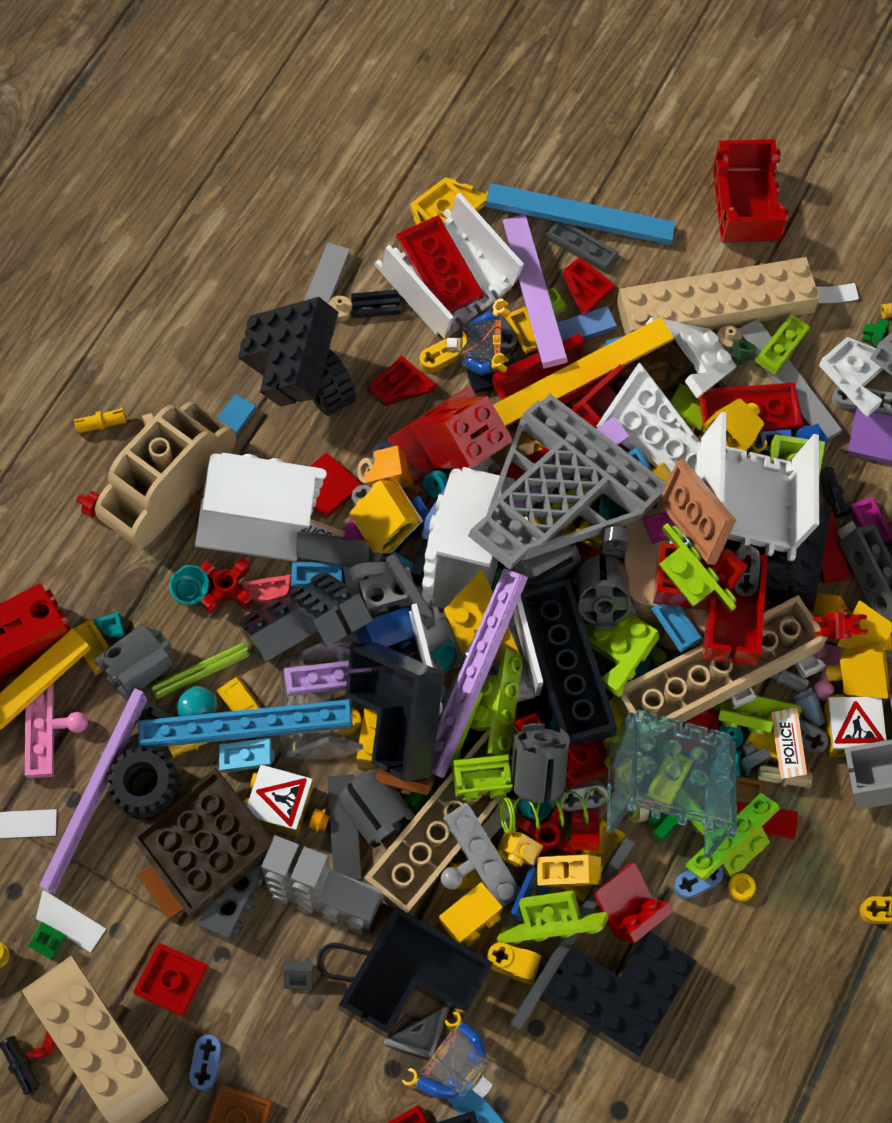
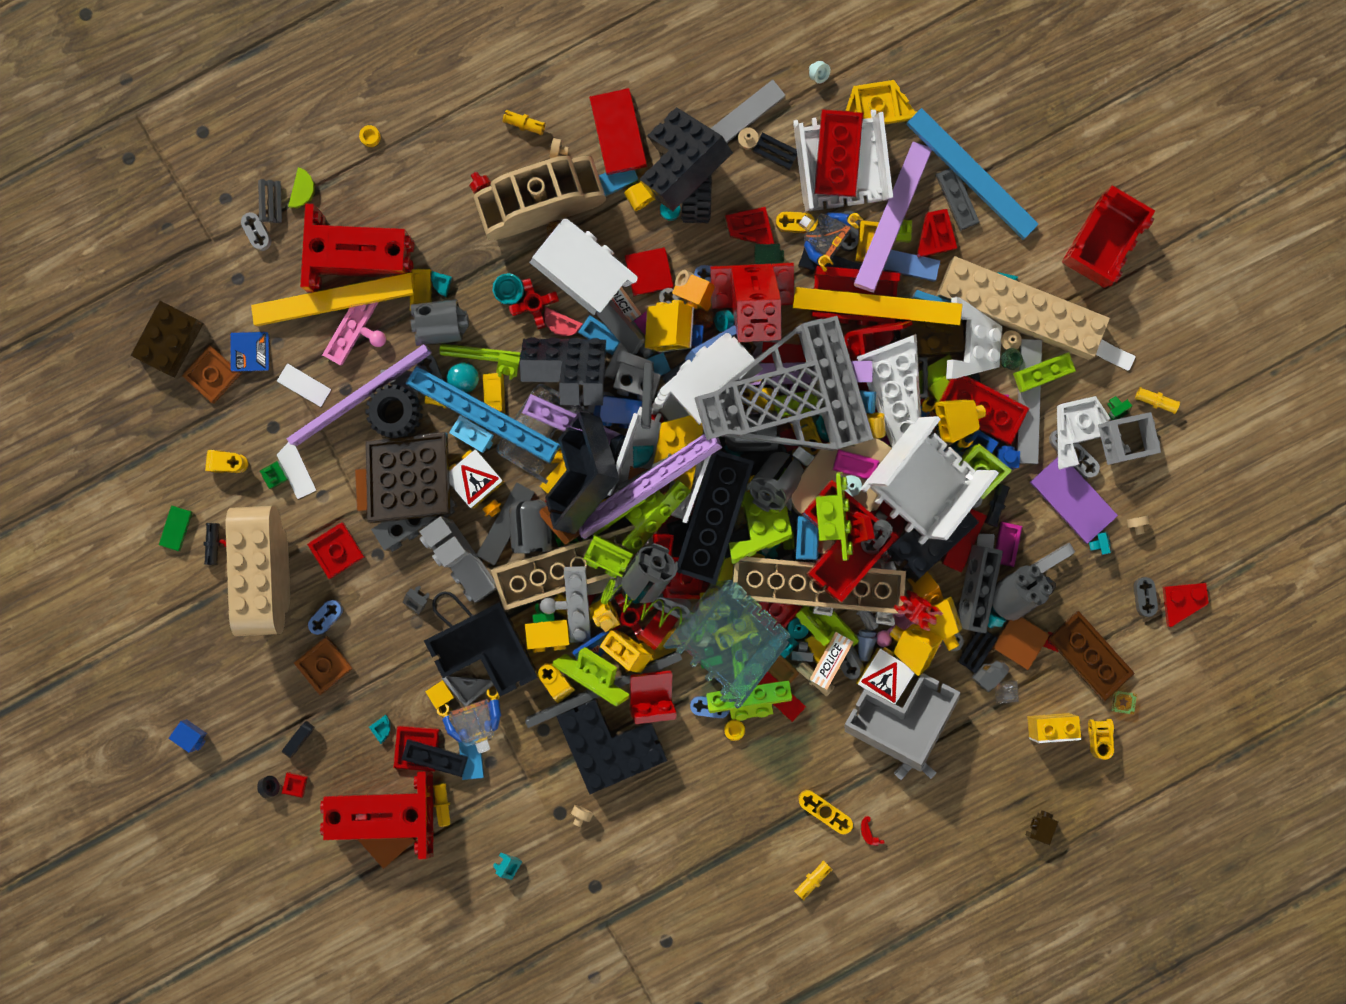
camera: 35 degrees right, 20 degrees up
nougat tile [658,460,736,565] -> none
none -> yellow tile [425,680,455,709]
none -> lime tile [496,353,520,380]
none -> green tile [533,603,556,623]
none -> tan tile [571,805,593,827]
none -> red tile [589,88,647,175]
none -> yellow piece [624,182,656,211]
none -> teal tile [660,204,680,221]
none -> clear green brick [754,244,784,264]
none -> light aqua tile [809,61,830,84]

